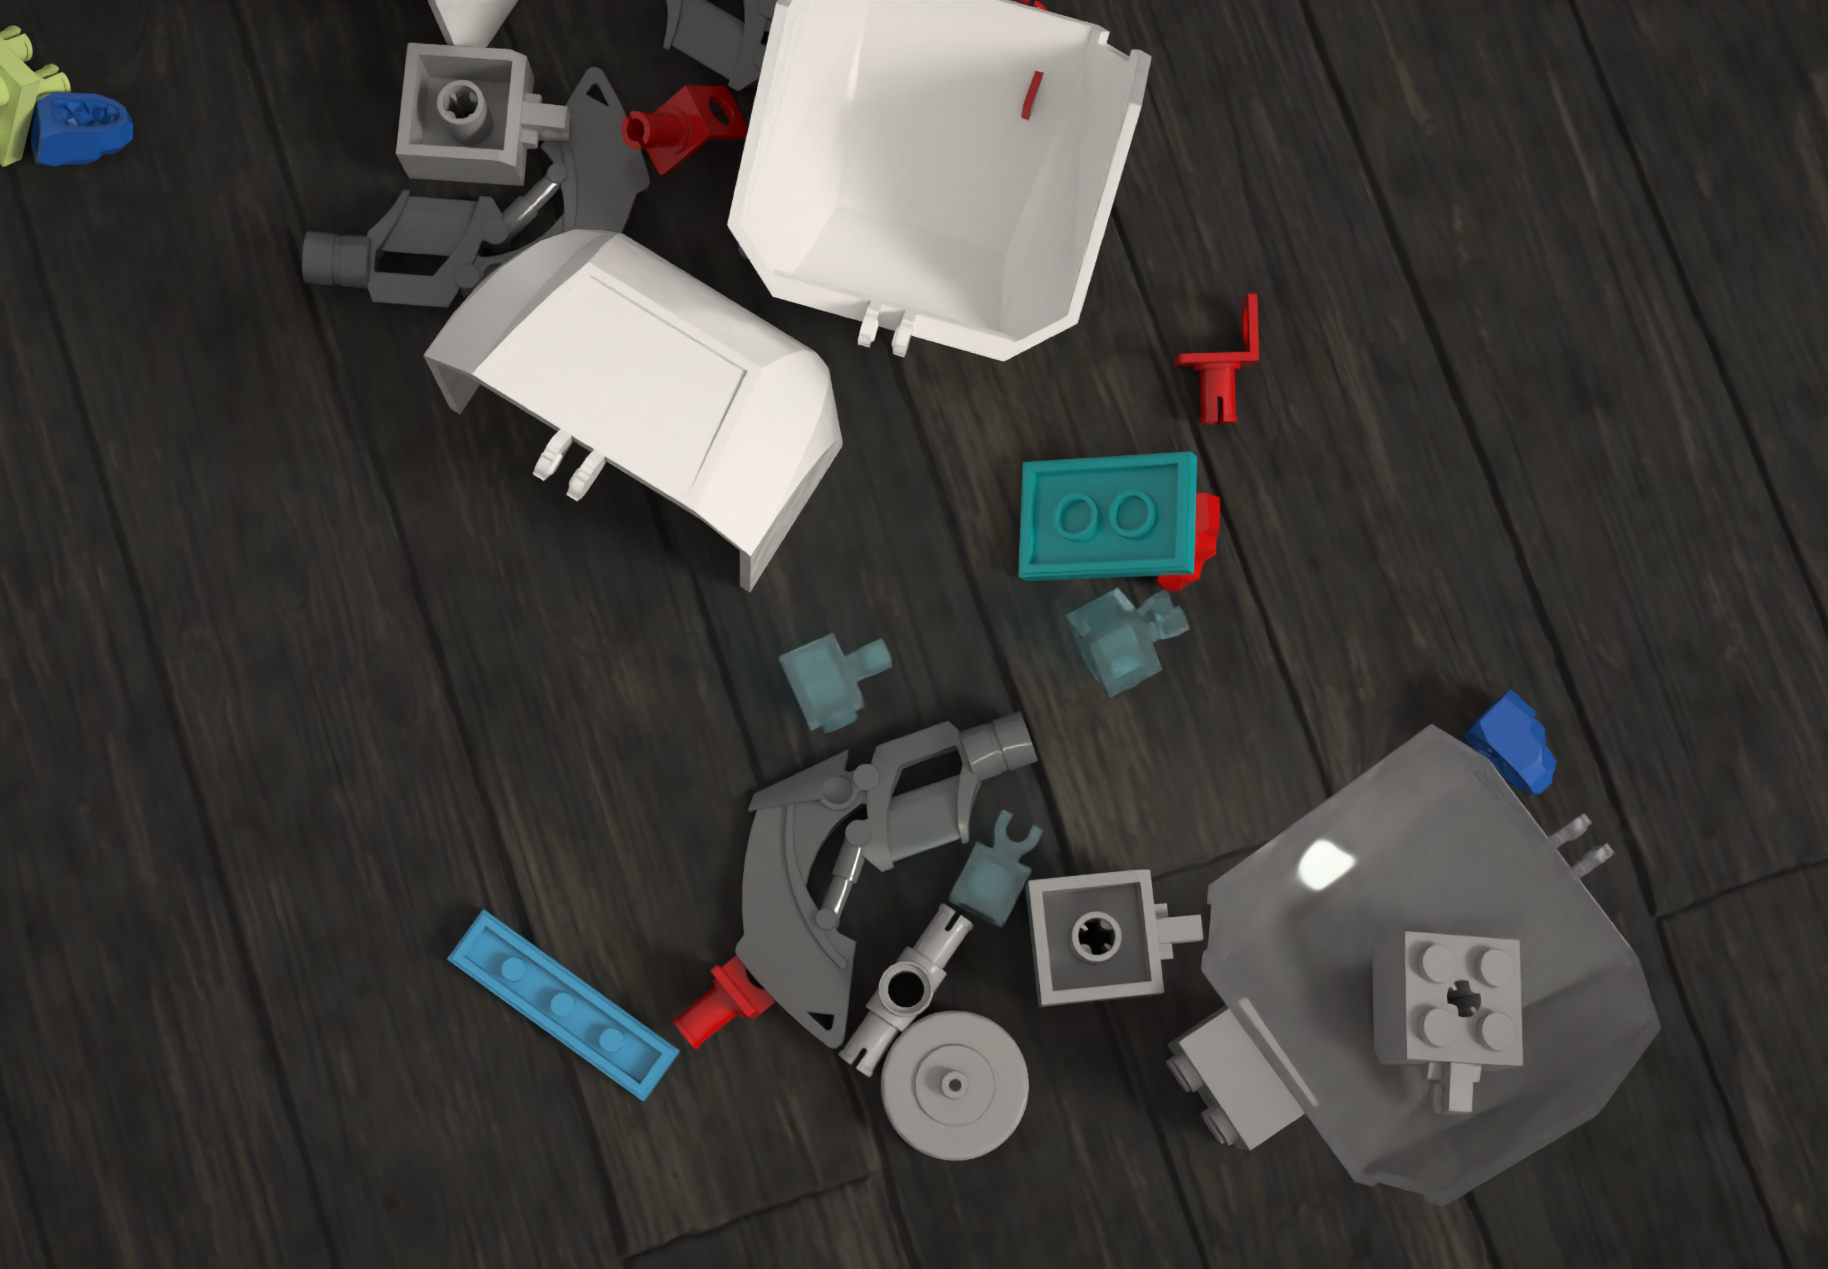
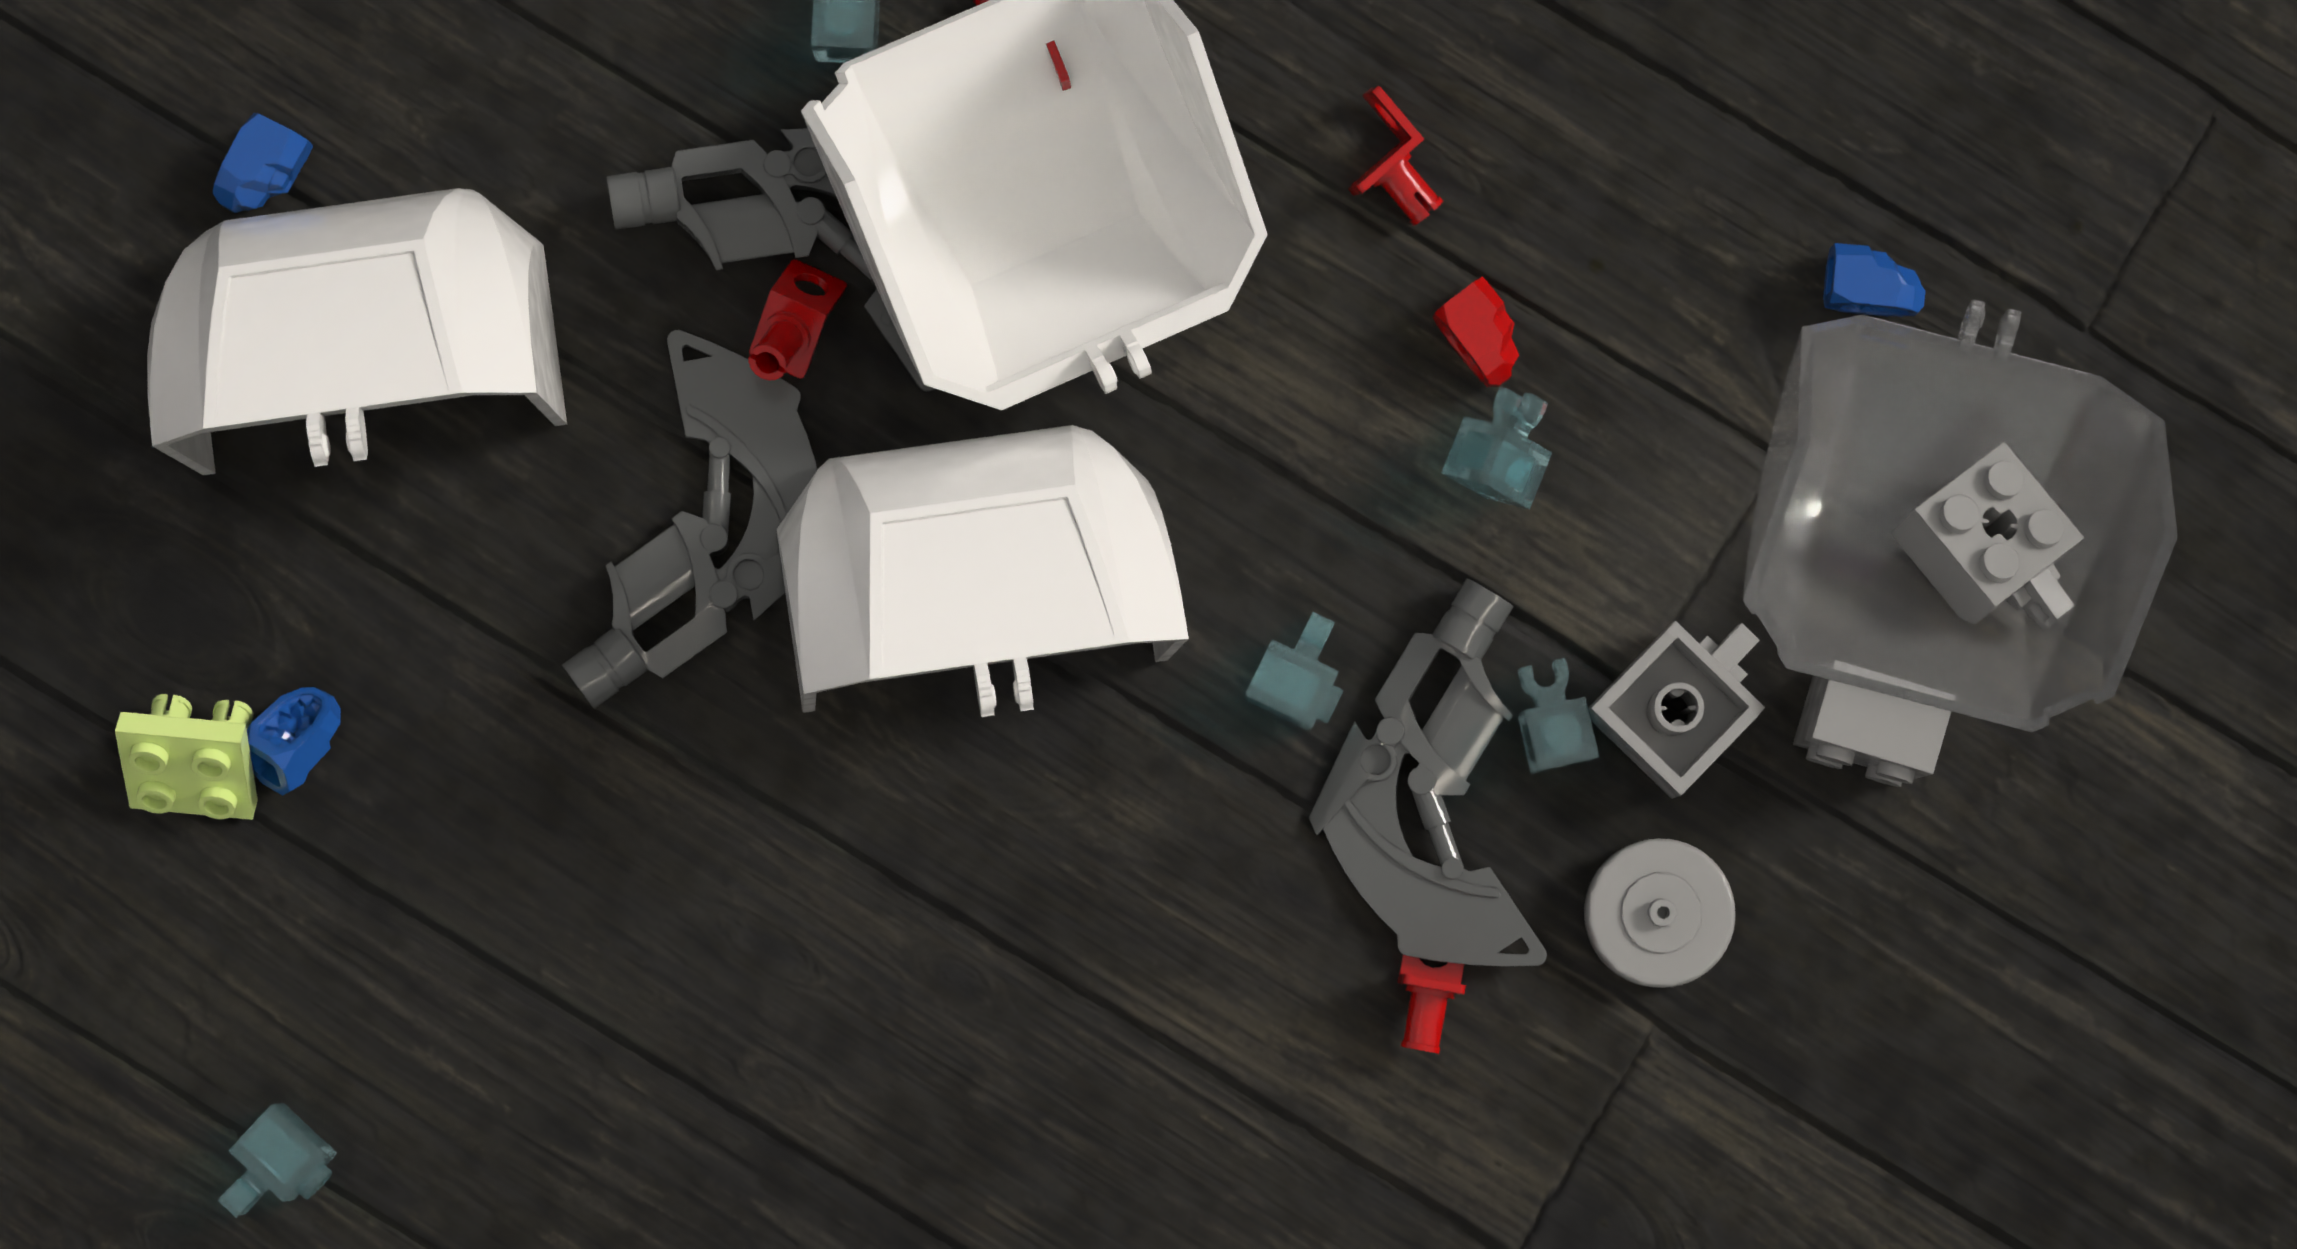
camera: 45 degrees left, 5 degrees up
light grey hinge [396,43,571,186] -> none
dark azure tile [447,909,680,1101] -> none
light grey pin [838,903,974,1078] -> none
teal tile [1018,452,1197,581] -> none

